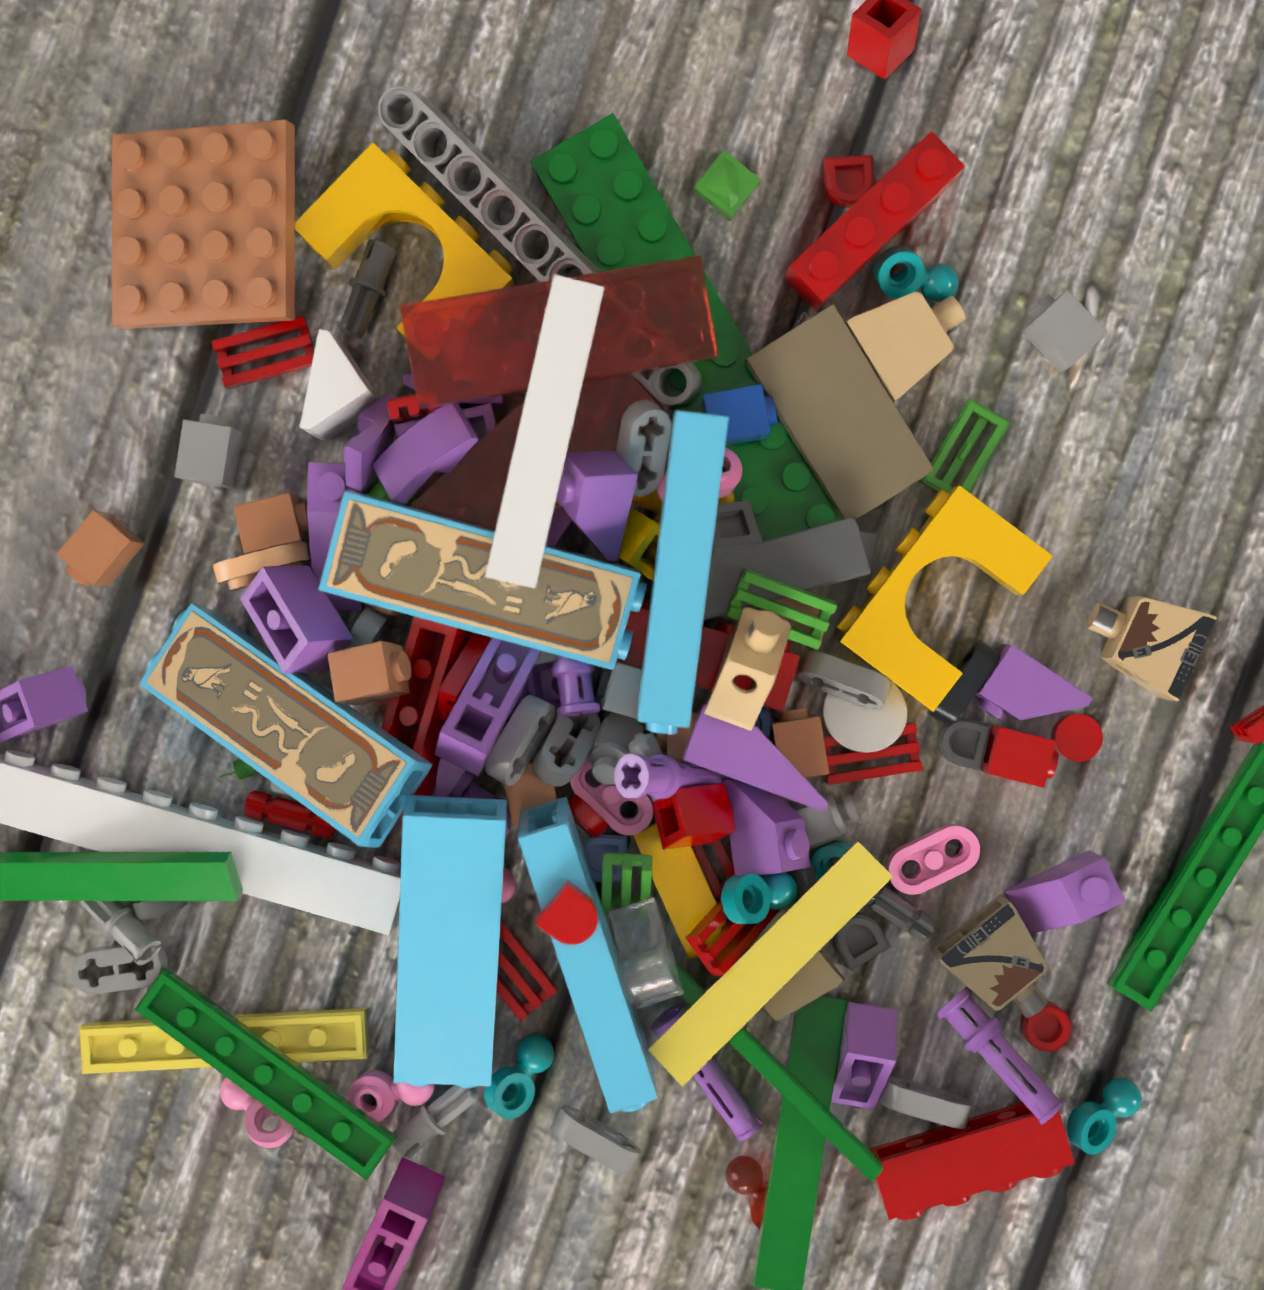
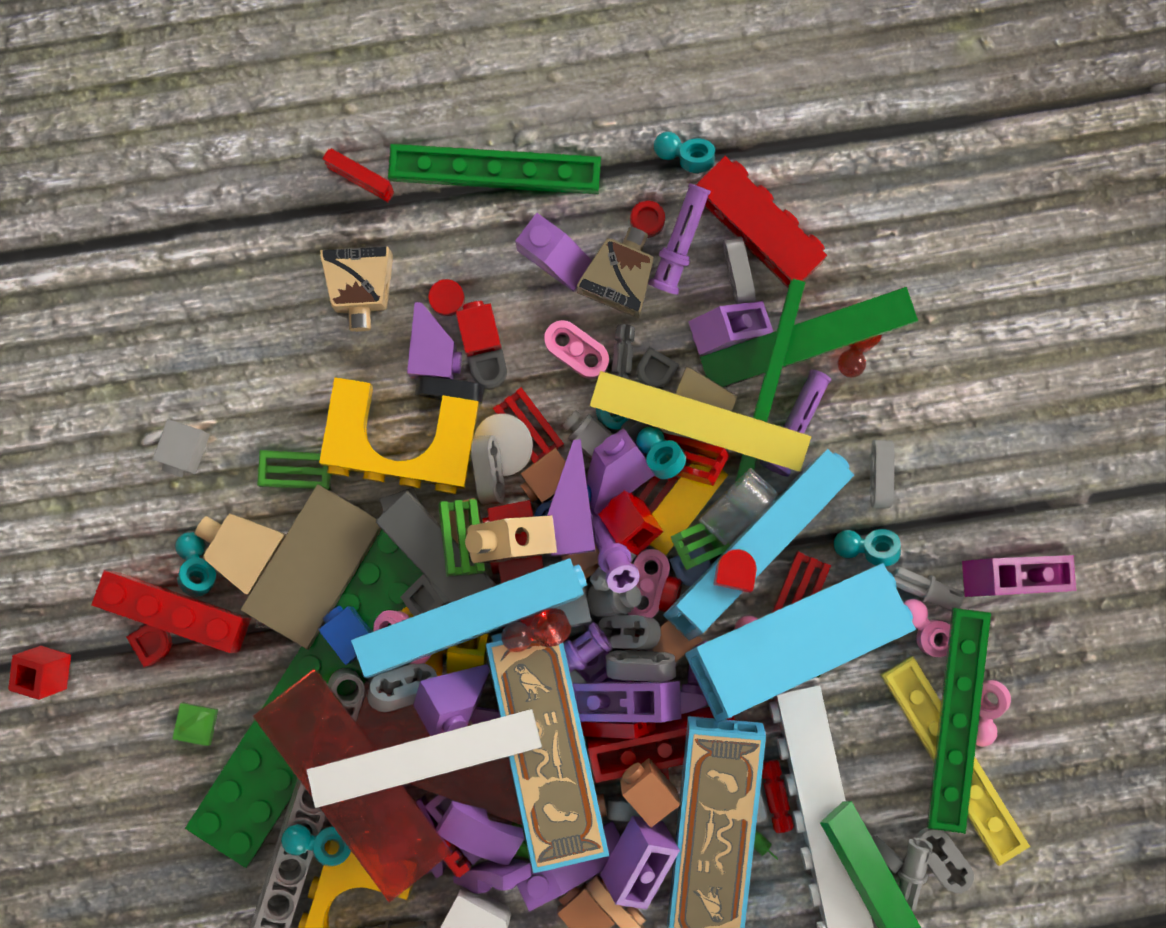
camera: 120 degrees left, 5 degrees down
none -> teal plate [281,824,352,867]
none -> clear red plate [501,608,571,653]

